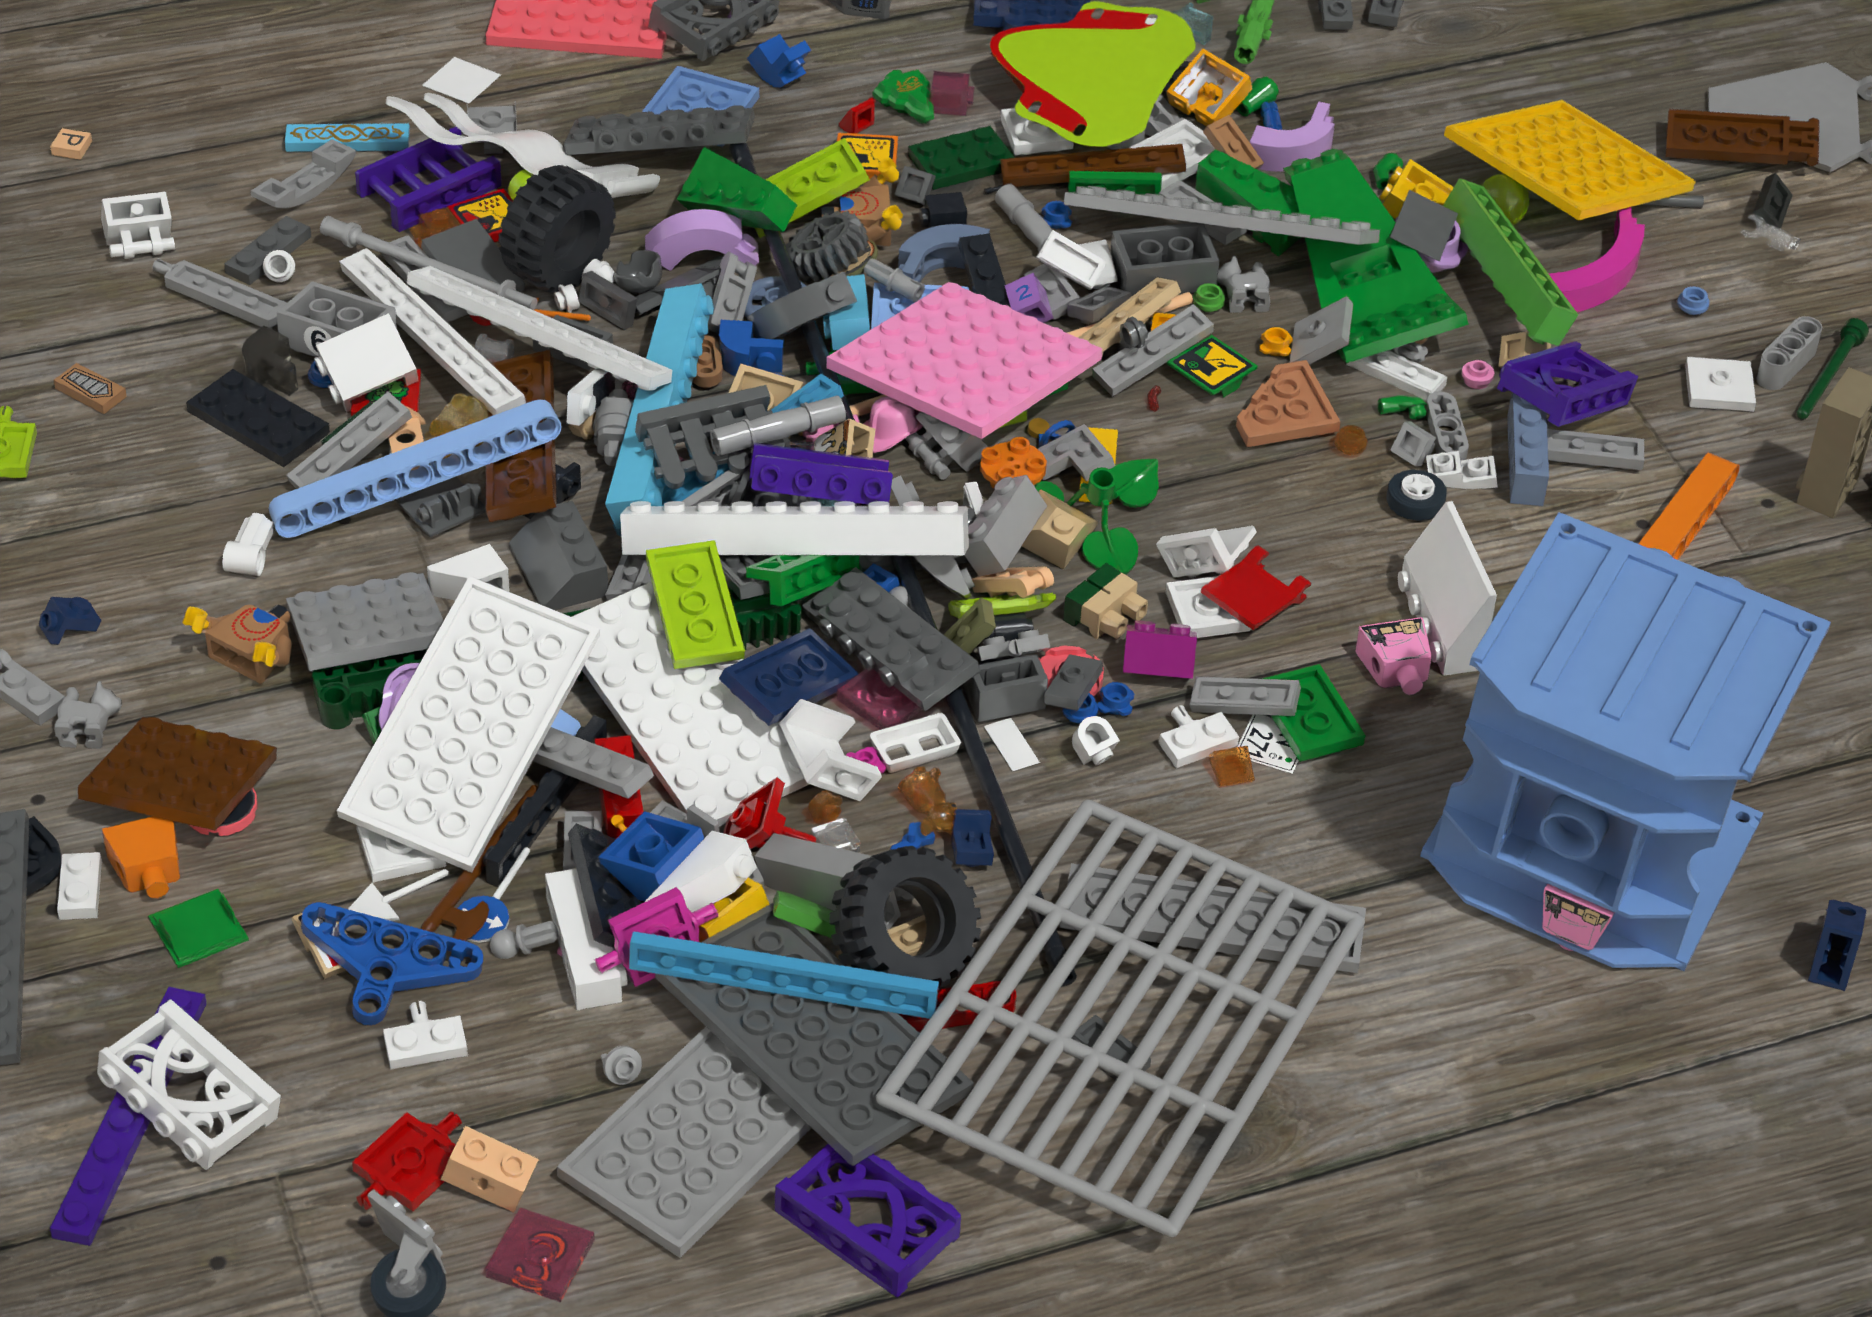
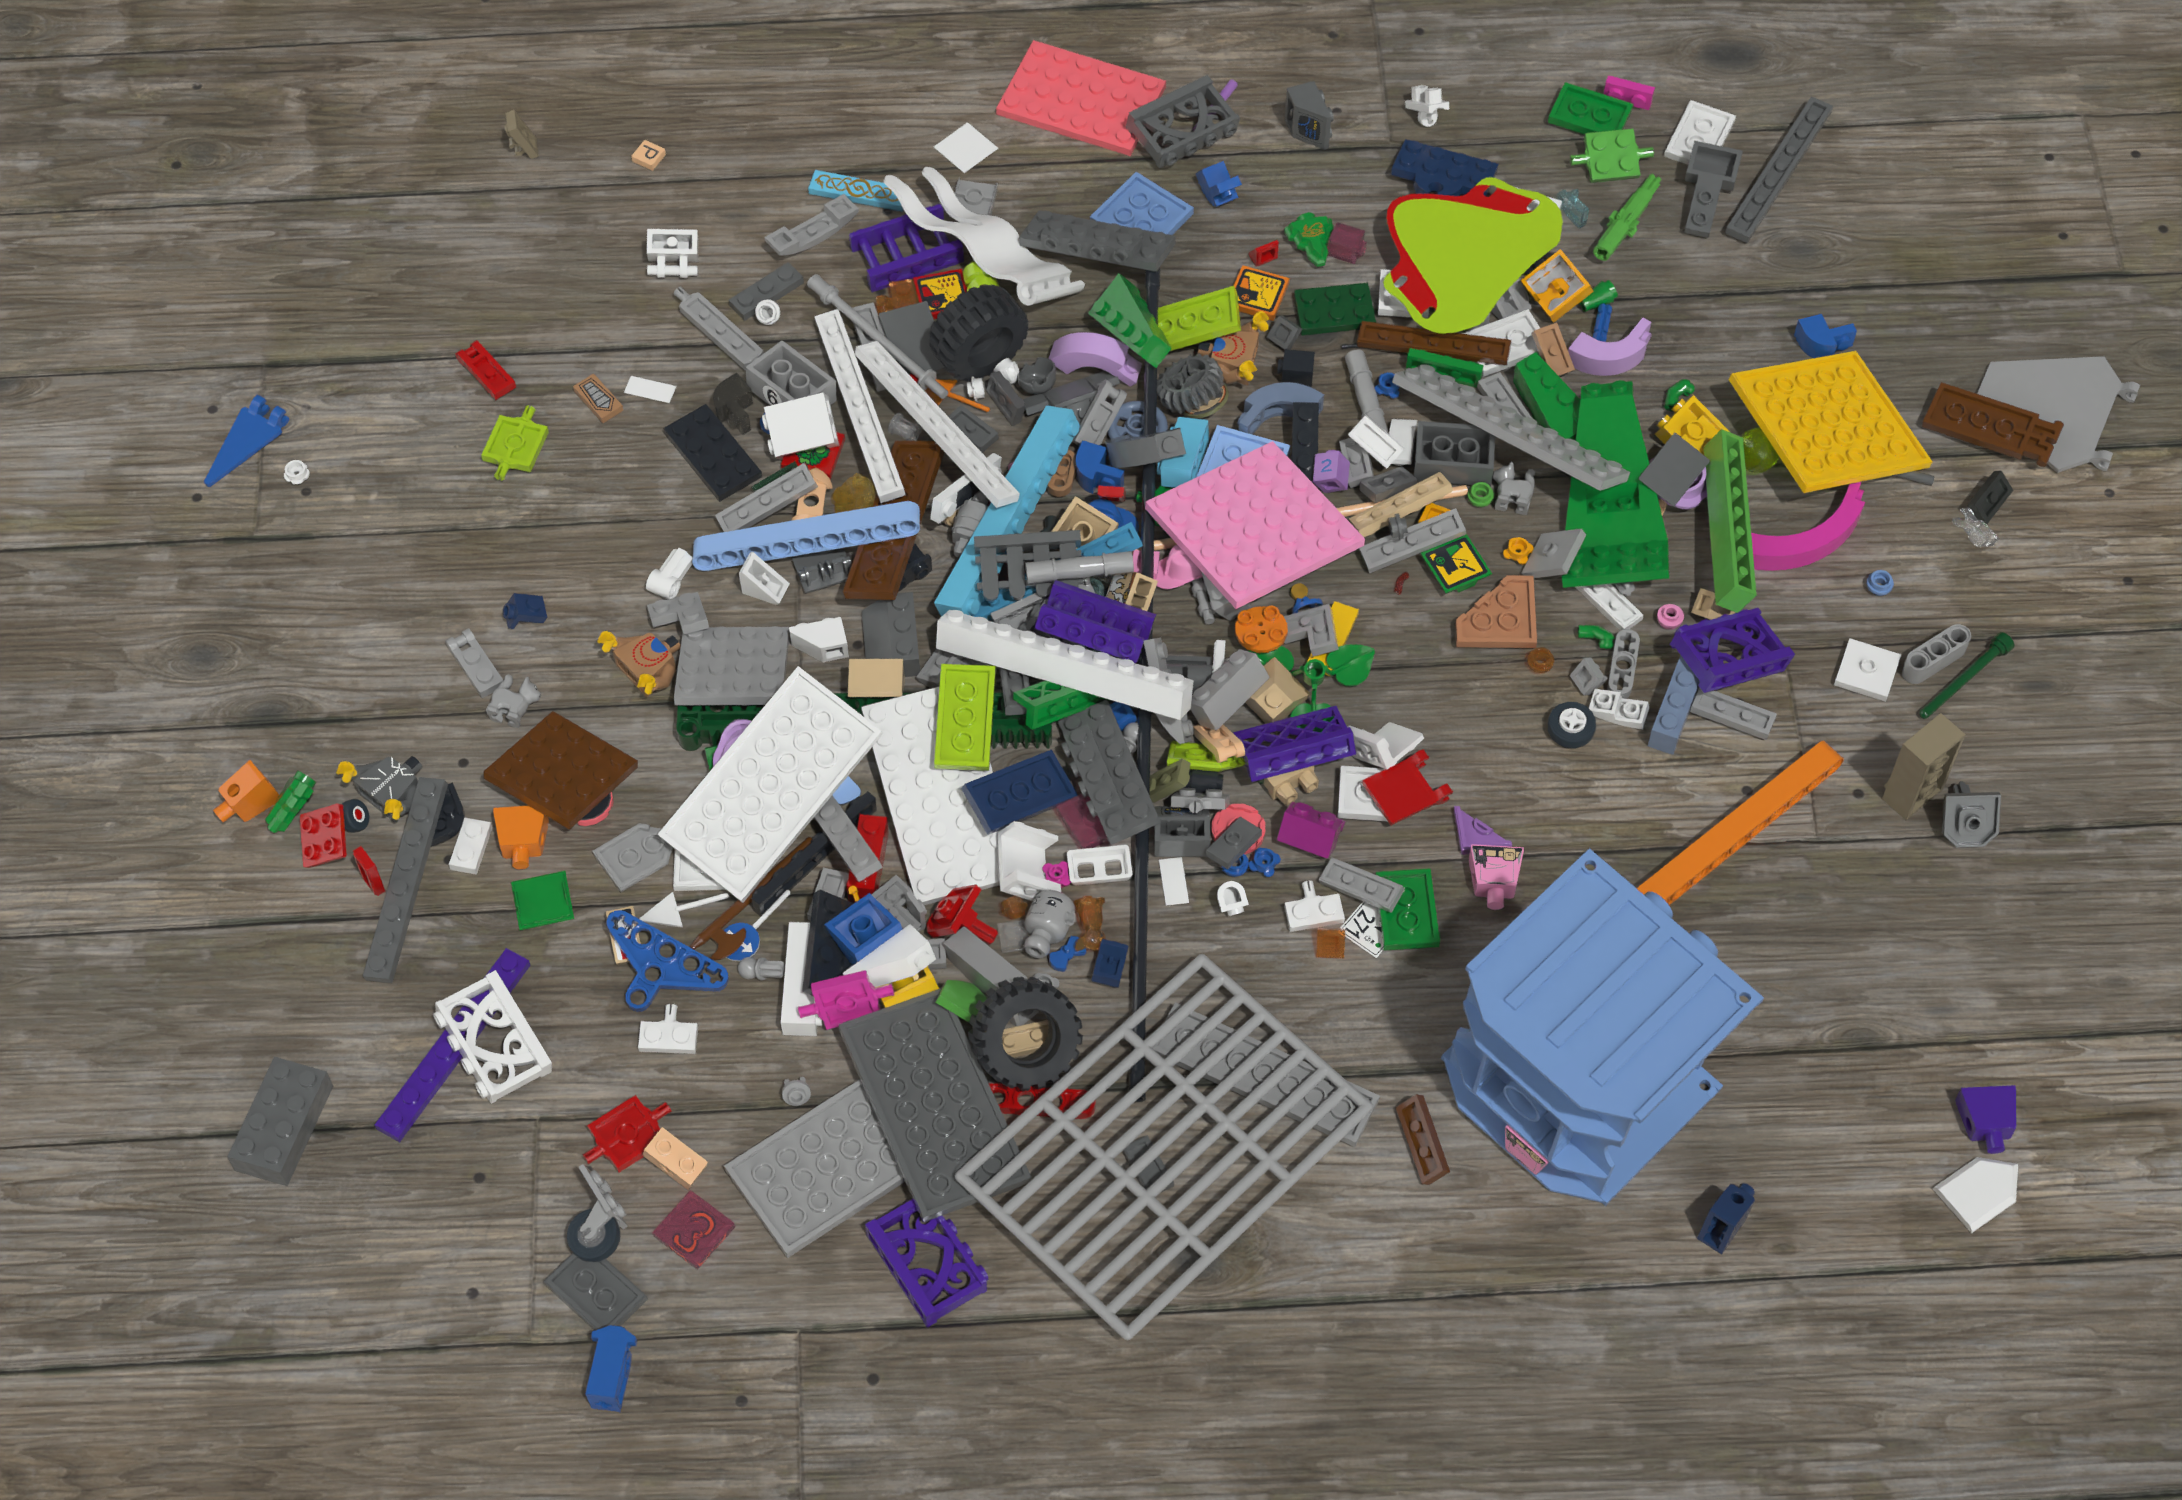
camera: 20 degrees right, 15 degrees up
dark azure plate [629,931,939,1019] -> none
light grey axle [864,259,925,302] -> none
white slope [1398,501,1497,676] -> none
none -> light grey tile [592,823,673,892]
none -> white sticker [624,376,676,403]
none -> light grey plate [647,592,709,635]
none -> white slope [739,552,790,605]
none -> tan slope [848,659,905,697]
none -> light grey piece [1024,890,1076,958]
none -> red tile [1098,486,1126,502]
none -> dark purple fence [1233,706,1356,782]
none -> reddish brown plate [1396,1094,1450,1185]
none -> medium lavender tile [1454,806,1512,855]
none -> blue brick [1794,314,1857,358]

